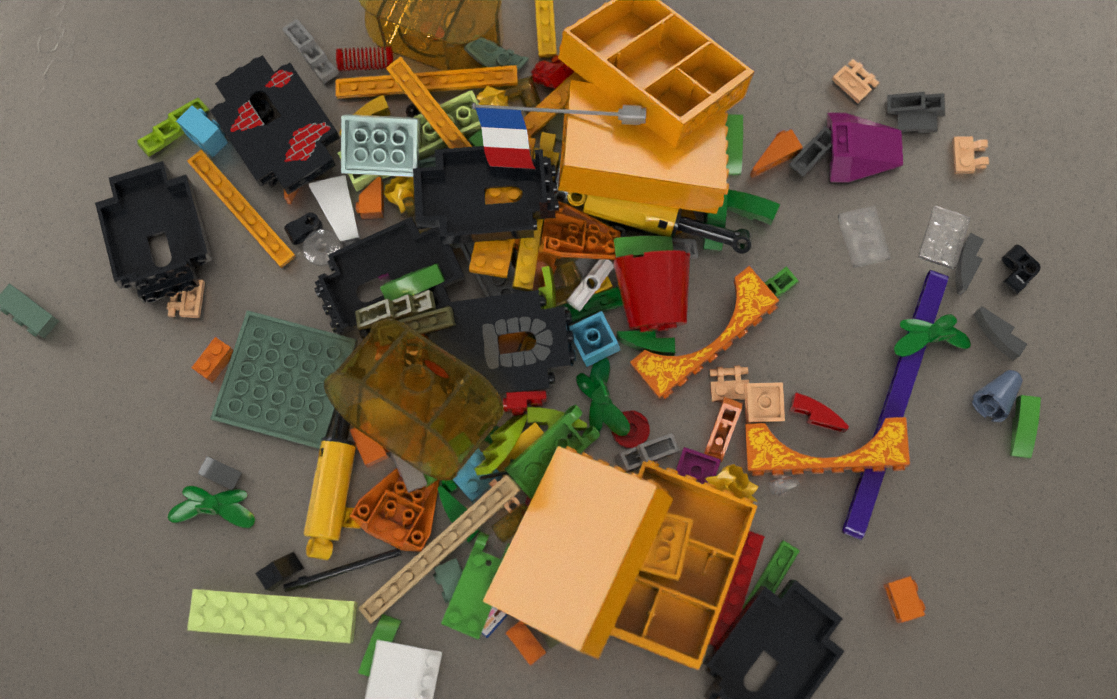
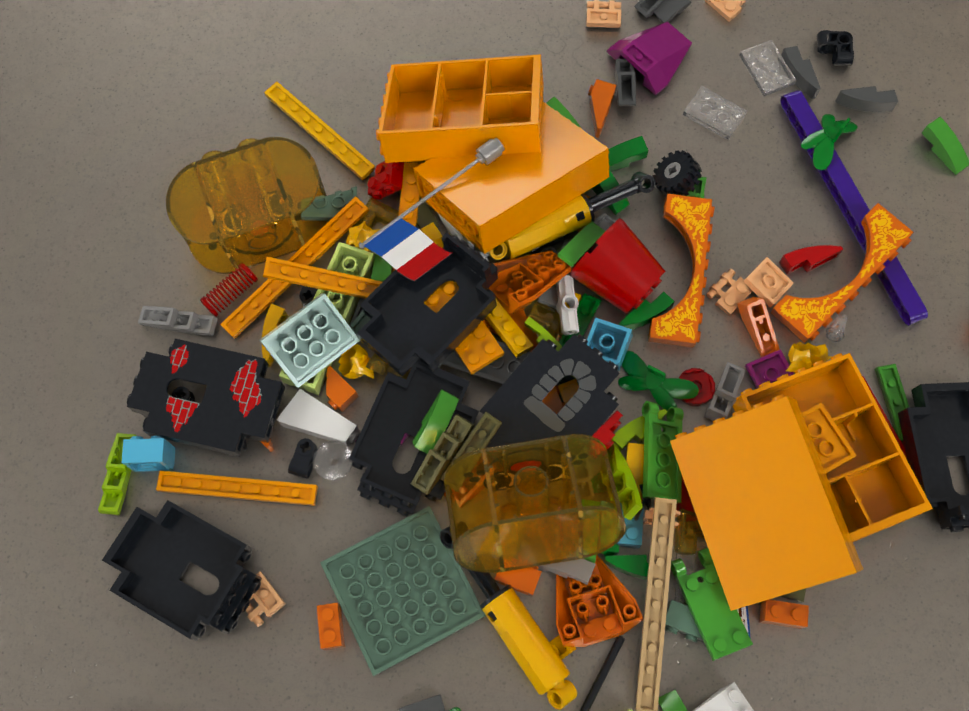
camera: 40 degrees left, 5 degrees down
sand blue cone [972,370,1023,422] -> none
none -> black wheel [652,150,702,196]

